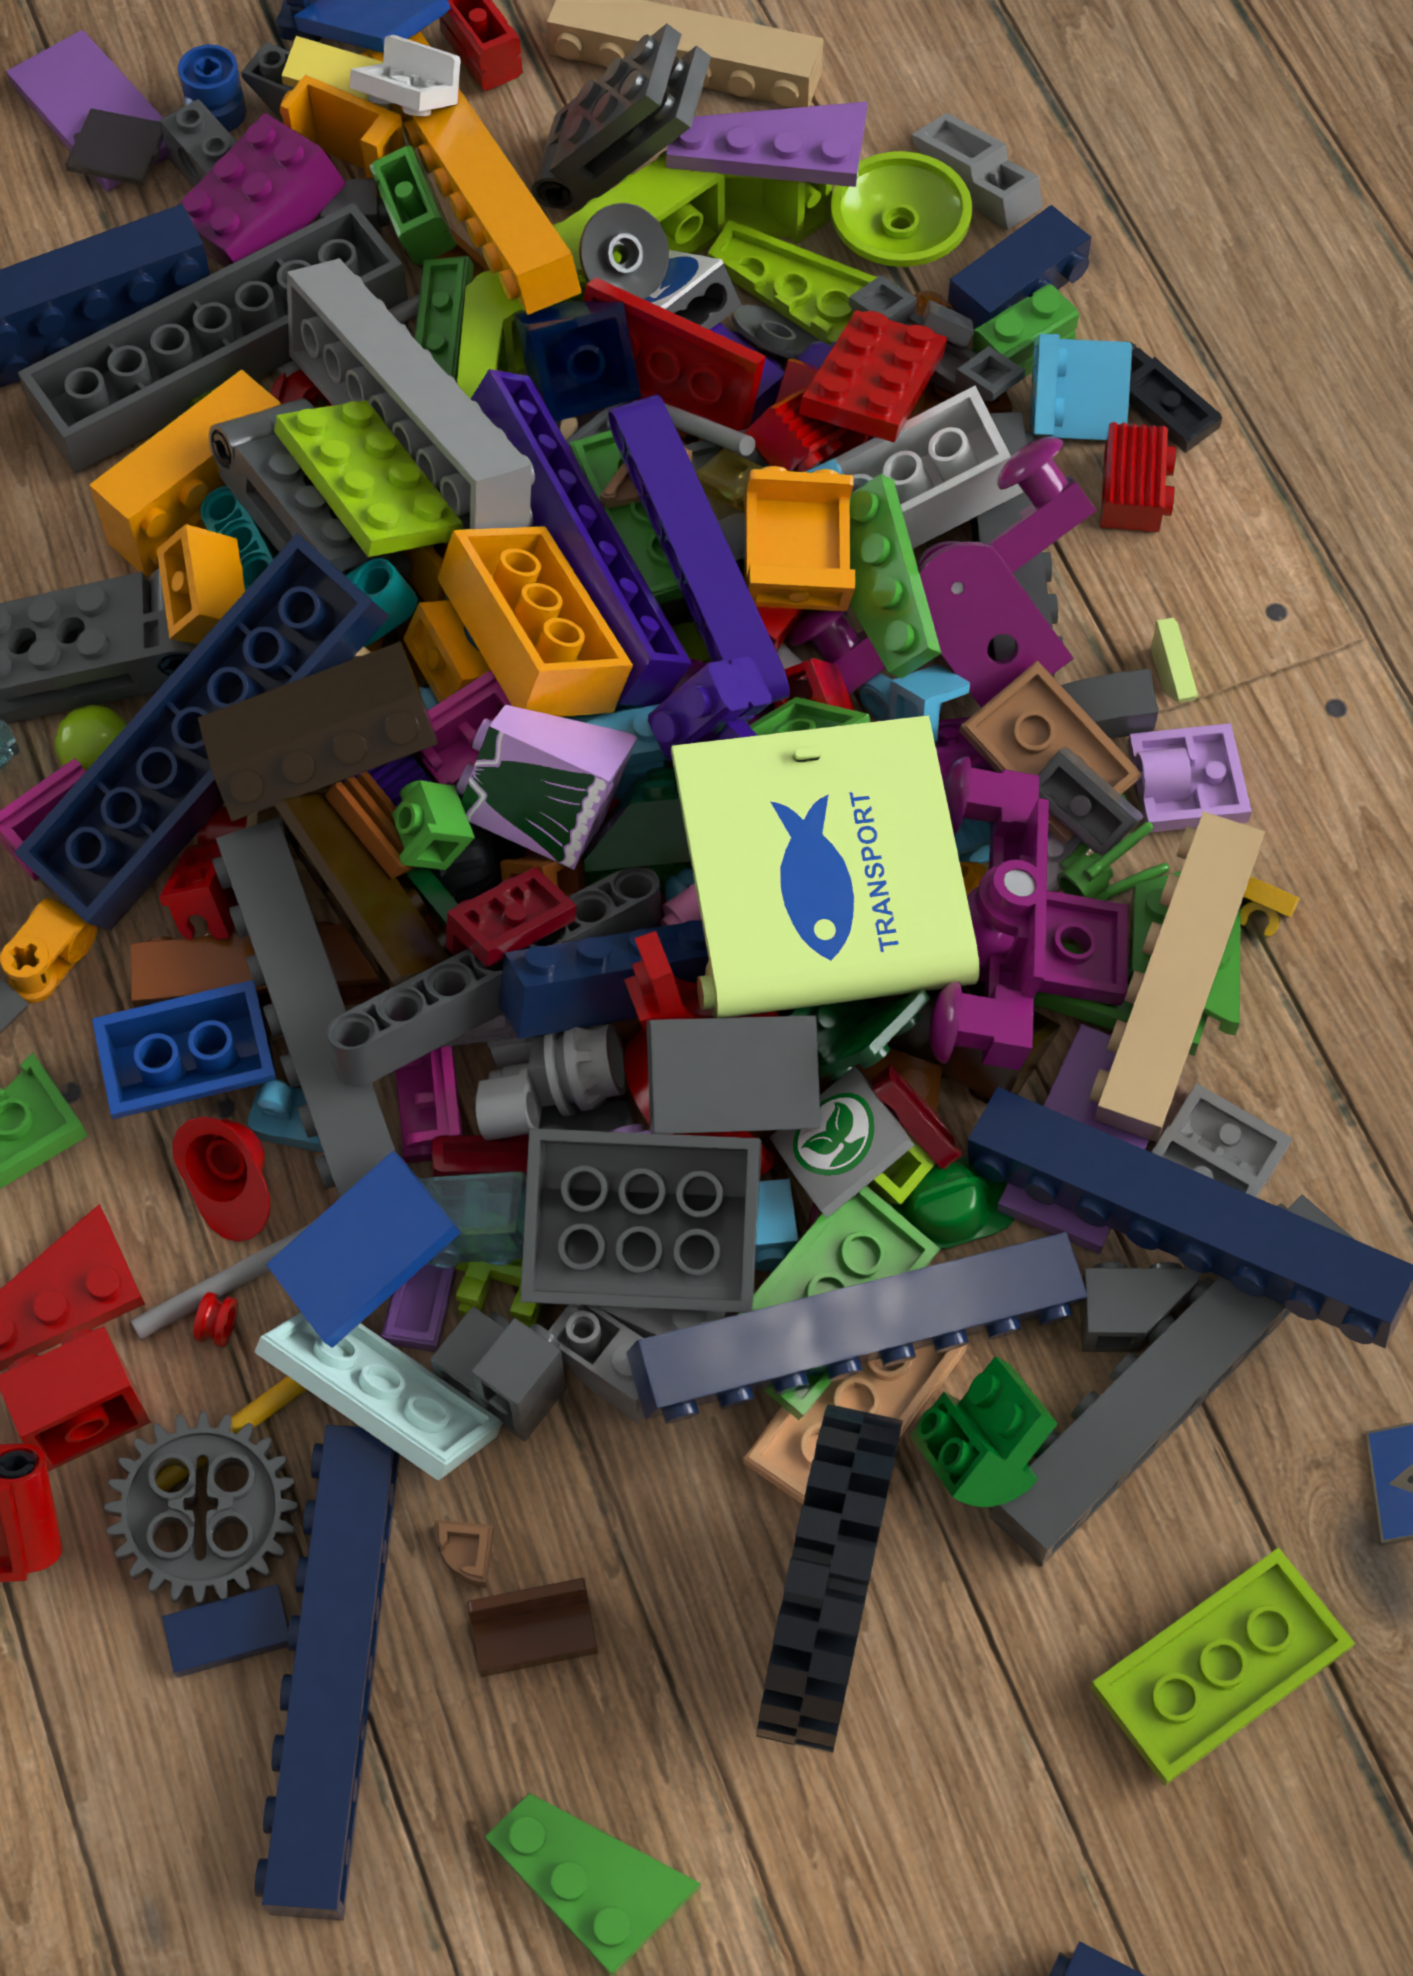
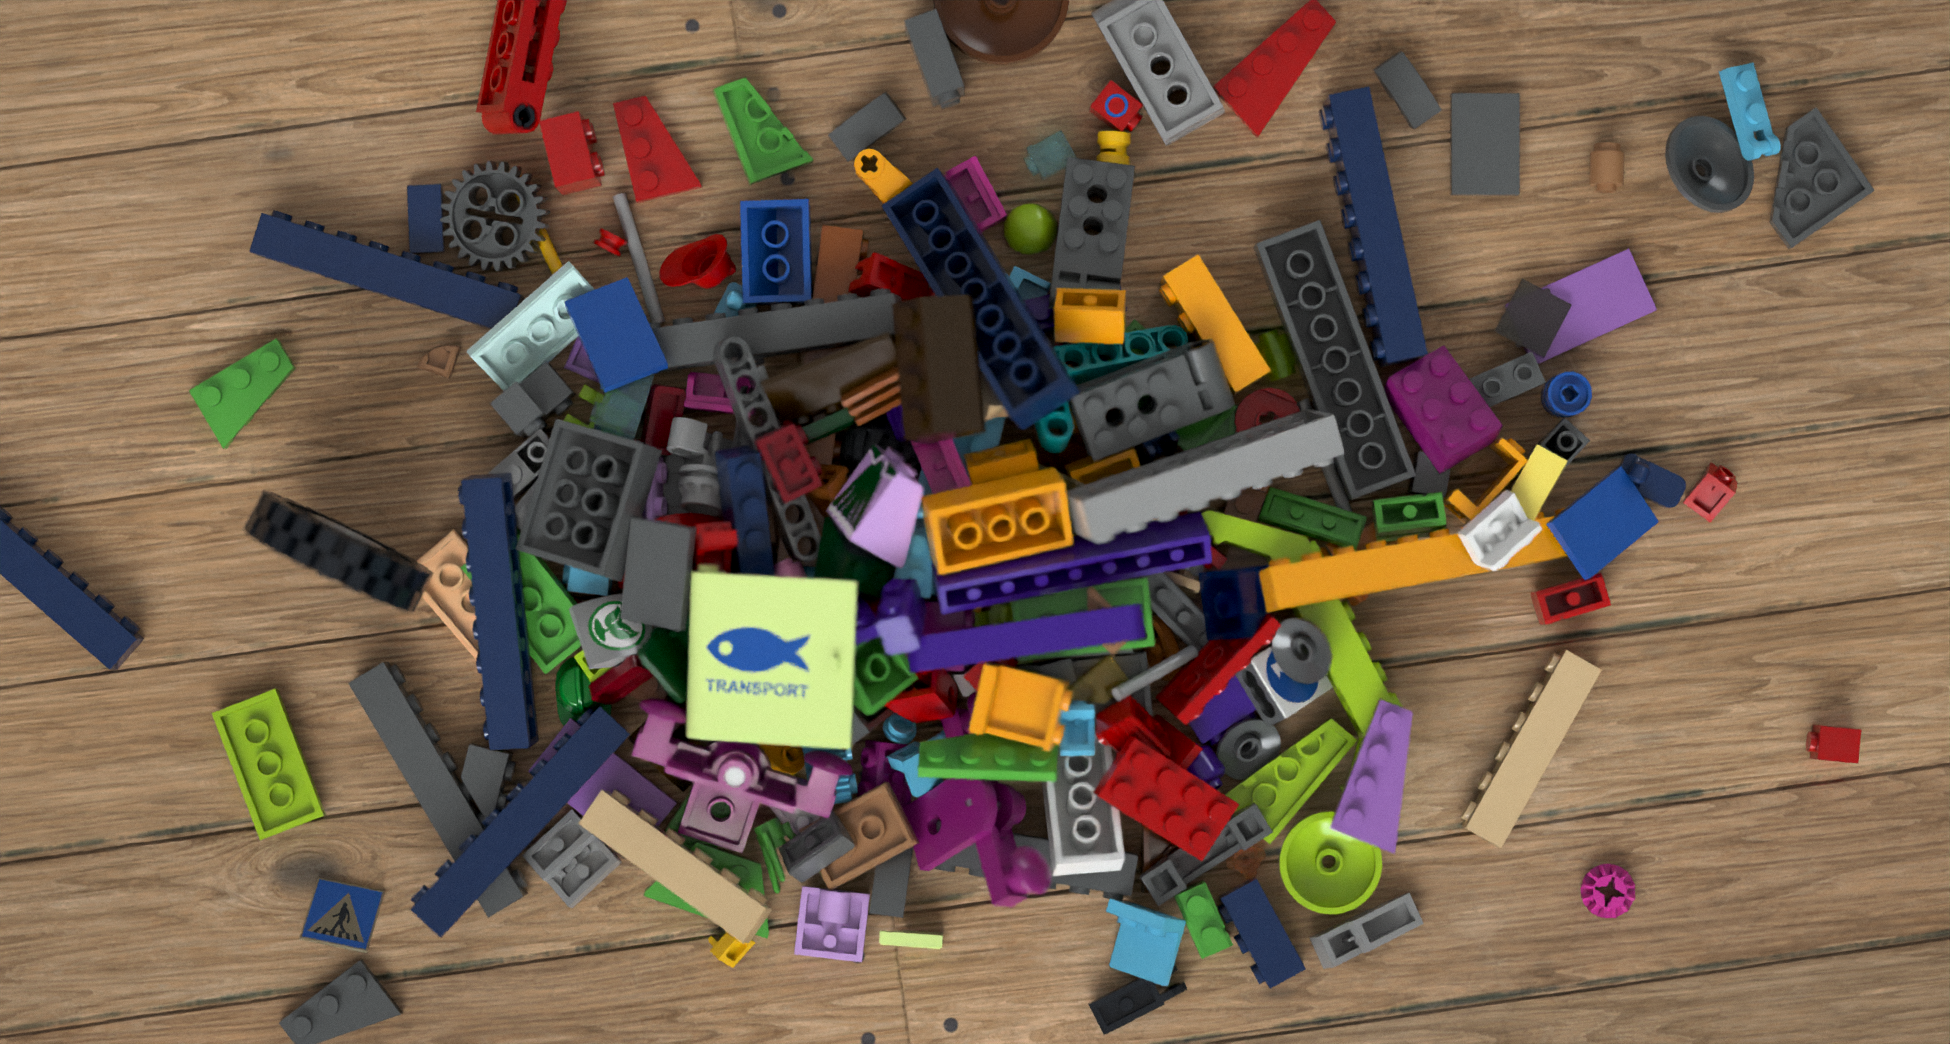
camera: 105 degrees right, 25 degrees up
lime plate [274,400,463,557] -> none
bright green brick [392,780,475,870] -> none
reddish brown panel [467,1578,598,1677] -> none
dark grey hinge [532,23,711,211] -> none
green brick [910,1356,1058,1507] -> none
dark grey tile [922,300,974,348] -> none
red brick [1100,421,1176,532] -> none

